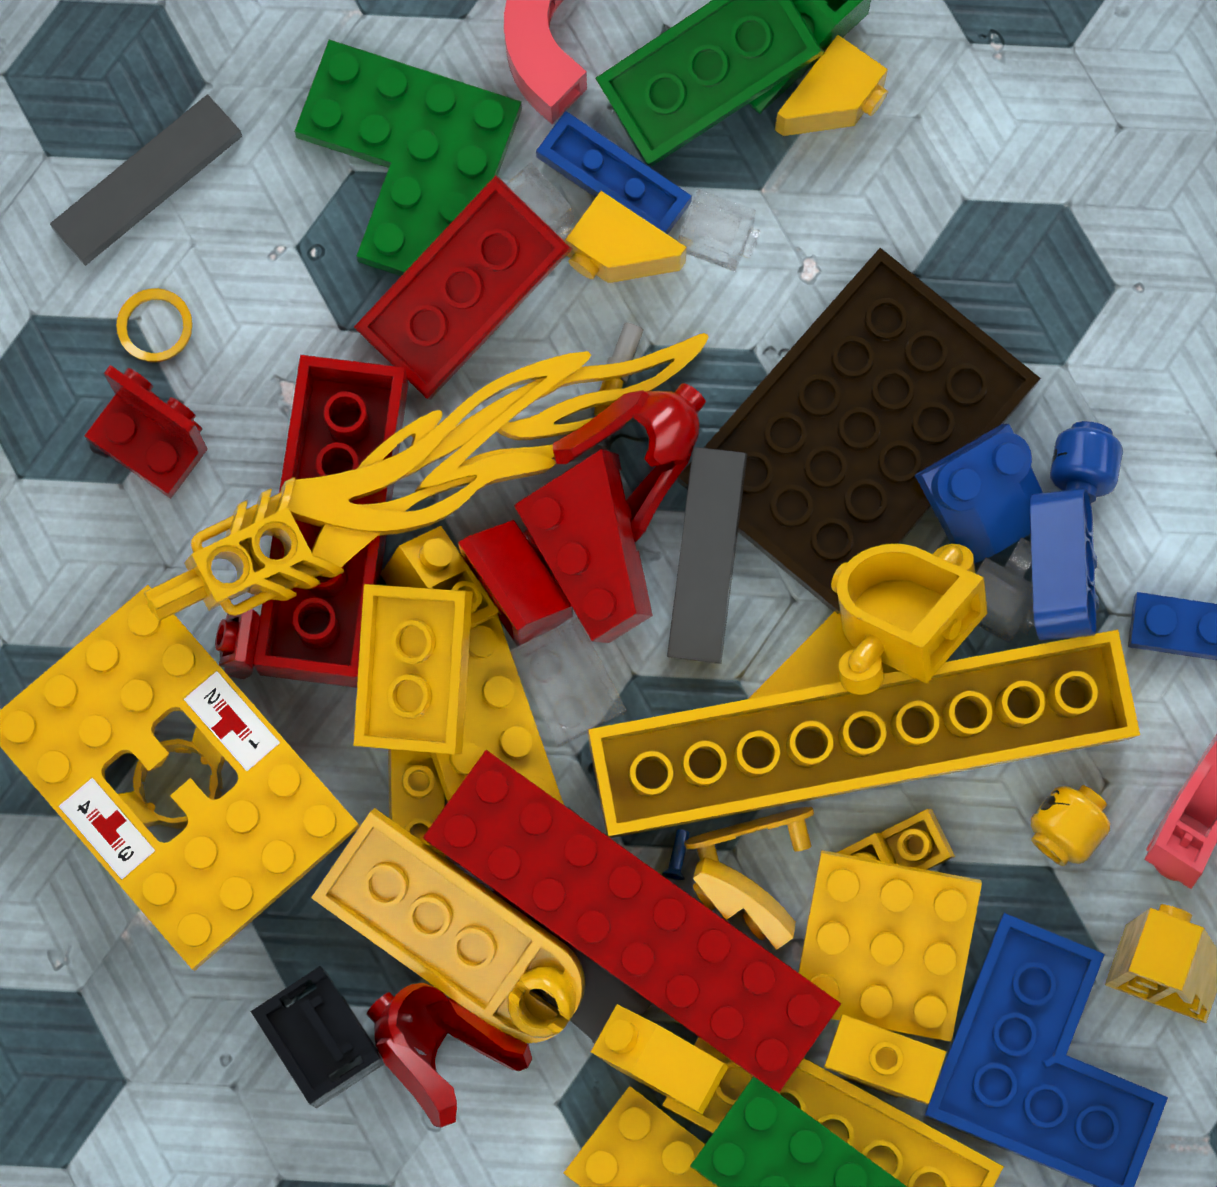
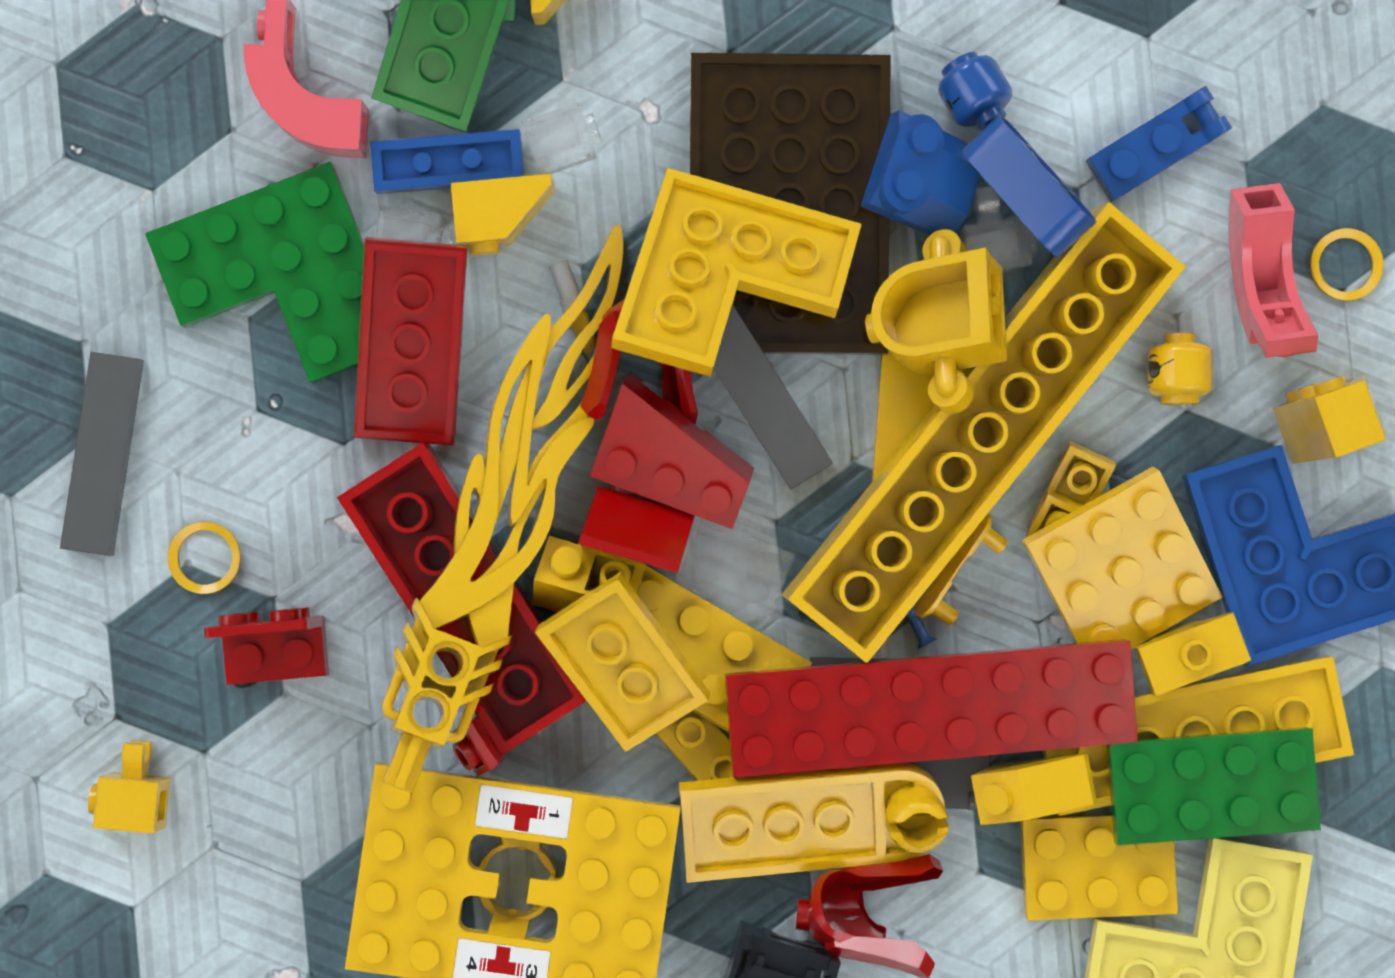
camera: 40 degrees left, 10 degrees up
yellow slope [693,857,796,950] -> none
none -> yellow plate [611,168,861,377]

